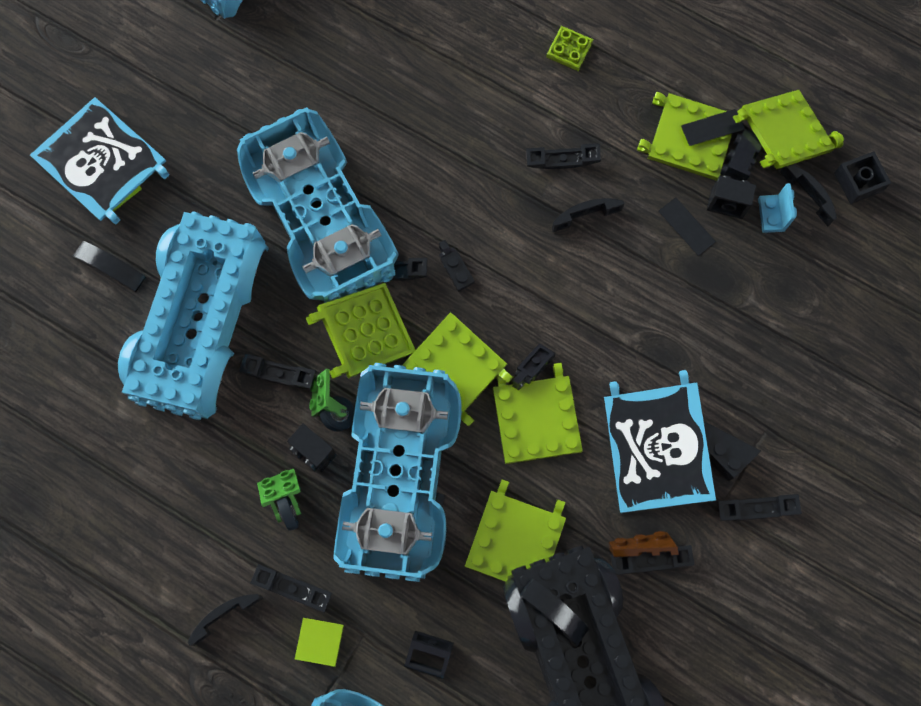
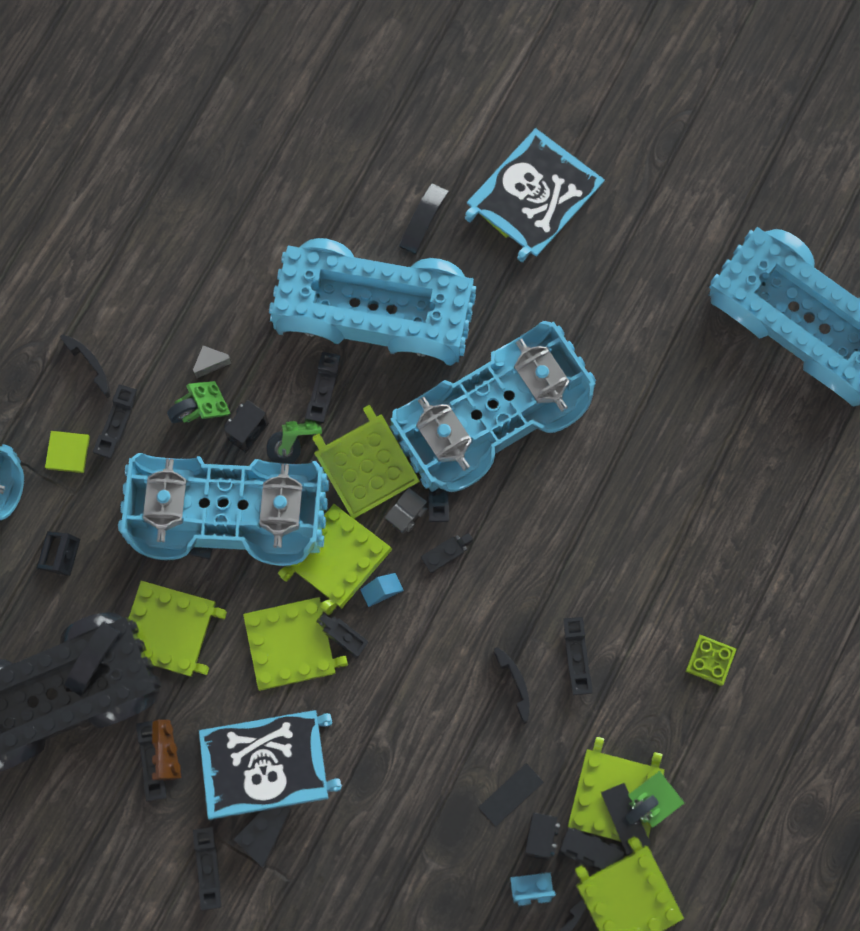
camera: 90 degrees right, 0 degrees up
none -> light grey slope [193,346,231,378]
none -> dark azure slope [360,573,404,607]
none -> dark grey brick [385,488,428,534]
none -> bright green plate [625,771,684,828]

